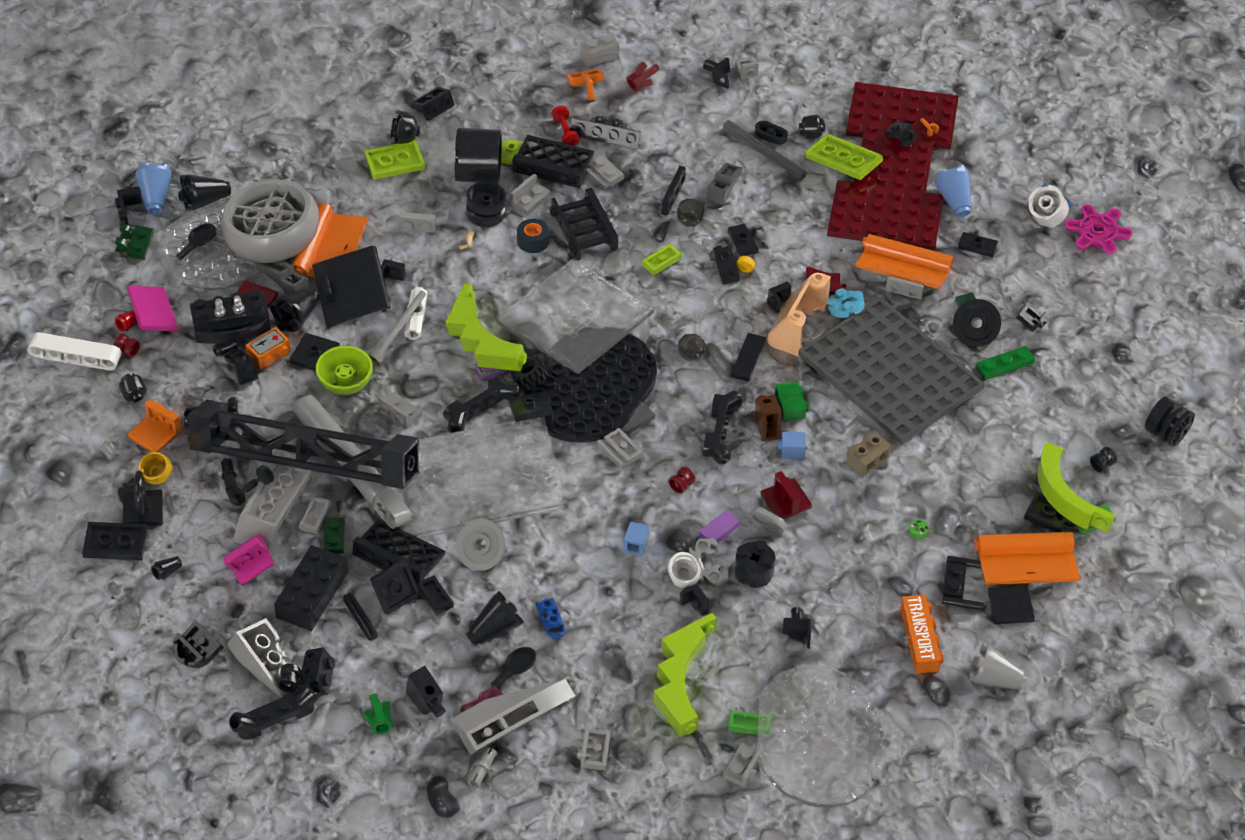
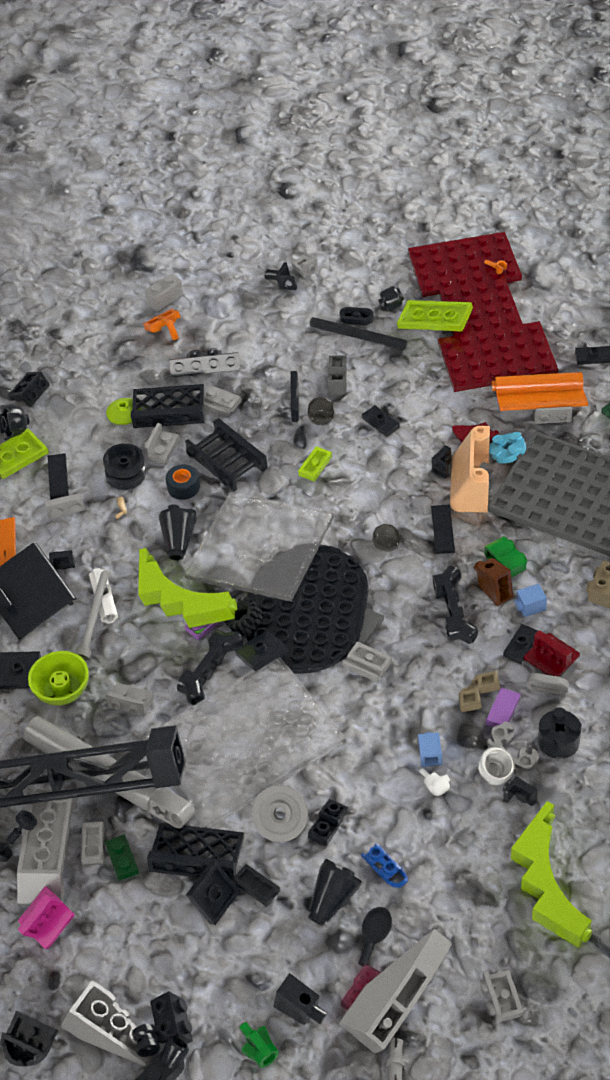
camera: 15 degrees left, 0 degrees up
black brick [274,545,348,631] -> none
black axle [343,592,378,641] -> none
black brick [454,128,502,184] -> none
red wheel [551,106,580,146] -> none
dark red rock [626,62,660,92] -> none
dark red wheel [668,467,696,494] -> none
black bracket [709,245,740,285] -> none
yellow tile [736,256,755,273] -> none
black bracket [885,122,916,148] -> none
medium blue cone [935,165,971,218] -> none
none -> black tile [47,453,69,500]
none -> black cone [159,504,197,561]
none -> black slope [308,799,348,846]
none -> white piece [419,768,450,796]
none -> dark tan tile [459,671,500,712]
none -> black plate [503,624,538,664]

